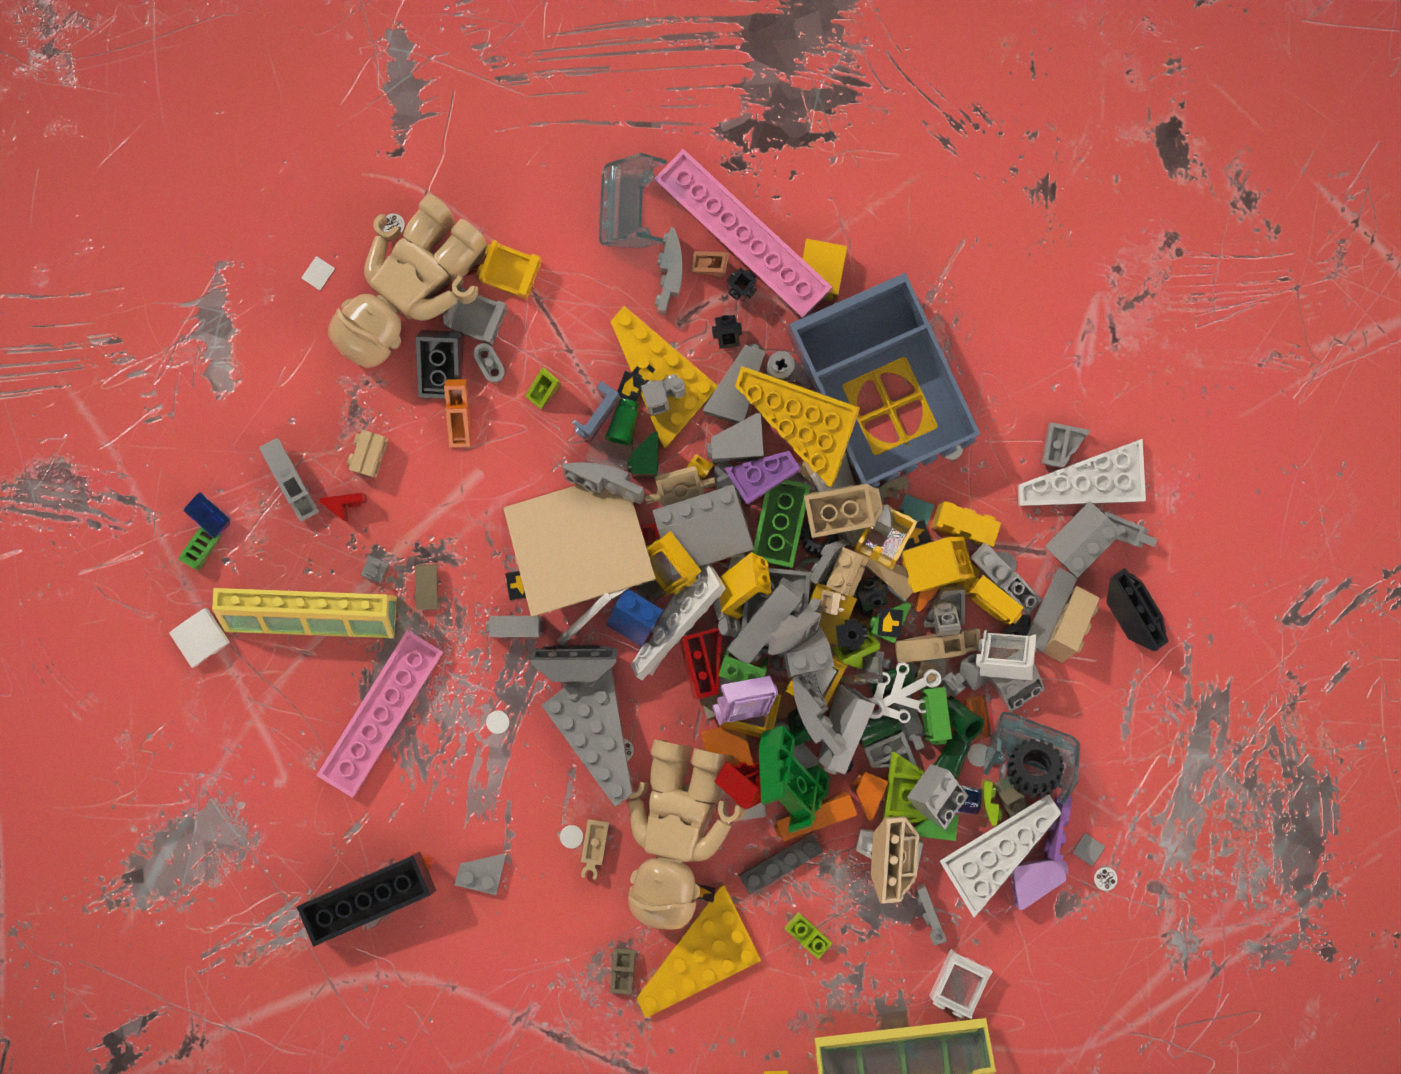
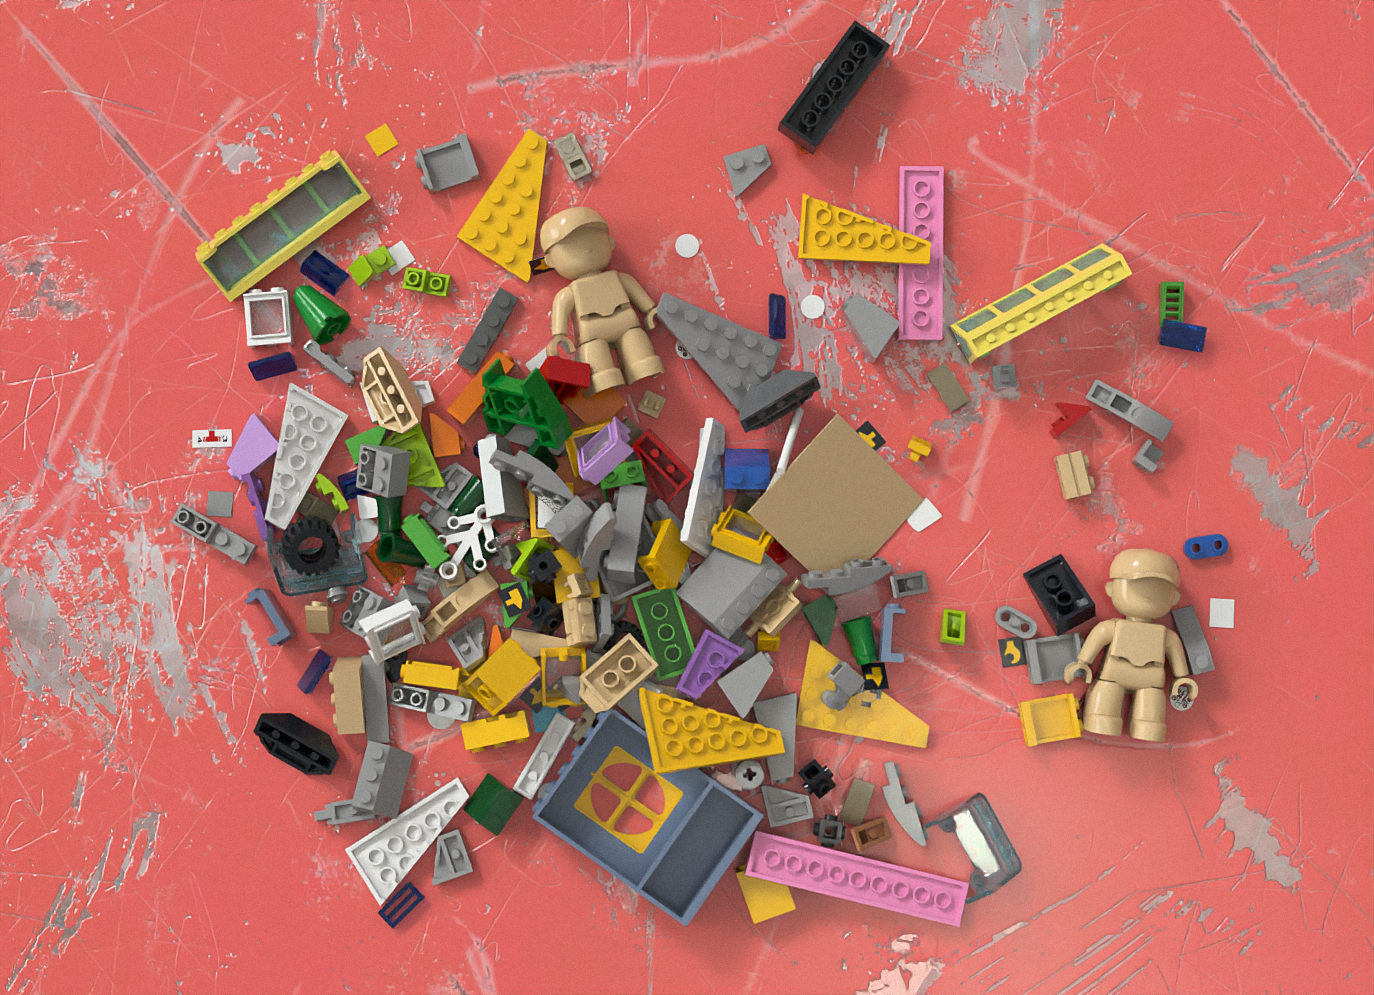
camera: 155 degrees right, 0 degrees up
white slope [169,608,230,668] -> none
orange slope [444,379,471,448] -> none
light grey slope [486,615,543,637] -> none
tan plate [581,819,609,880] -> none
light grey slope [933,602,961,637] -> none
white sticker [1094,867,1117,891] -> none
none -> light grey slope [171,503,258,566]
none -> white sticker [192,429,232,448]
none -> sand blue panel [244,588,297,646]
none -> clear blue slope [248,352,297,381]
none -> green cone [293,285,351,345]
none -> clear blue slope [297,649,333,694]
none -> clear blue slope [300,250,350,296]
none -> tan slope [305,601,334,634]
none -> light grey plate [326,586,349,604]
none -> lime slope [348,245,396,287]
none -> white sticker [357,495,378,519]
none -> clear blue tile [378,881,425,929]
none -> white sticker [388,240,415,275]
none -> light grey panel [414,133,481,194]
none -> dark green slope [463,773,524,836]
none -> white tile [513,712,576,800]
none -> tan tile [638,390,667,419]
none -> light grey wing [761,785,814,828]
none -> clear blue slope [769,293,786,340]
none -> yellow wing [798,193,931,265]
none -> dark tan slope [839,778,875,825]
none -> light grey slope [841,293,901,364]
none -> light grey slope [890,570,929,598]
none -> white sticker [907,498,942,532]
none -> yellow tile [908,435,932,462]
none -> black sticker [998,637,1027,668]
none -> light grey panel [1131,439,1163,474]
none -> light grey slope [1170,606,1215,675]
none -> blue plate [1183,534,1228,559]

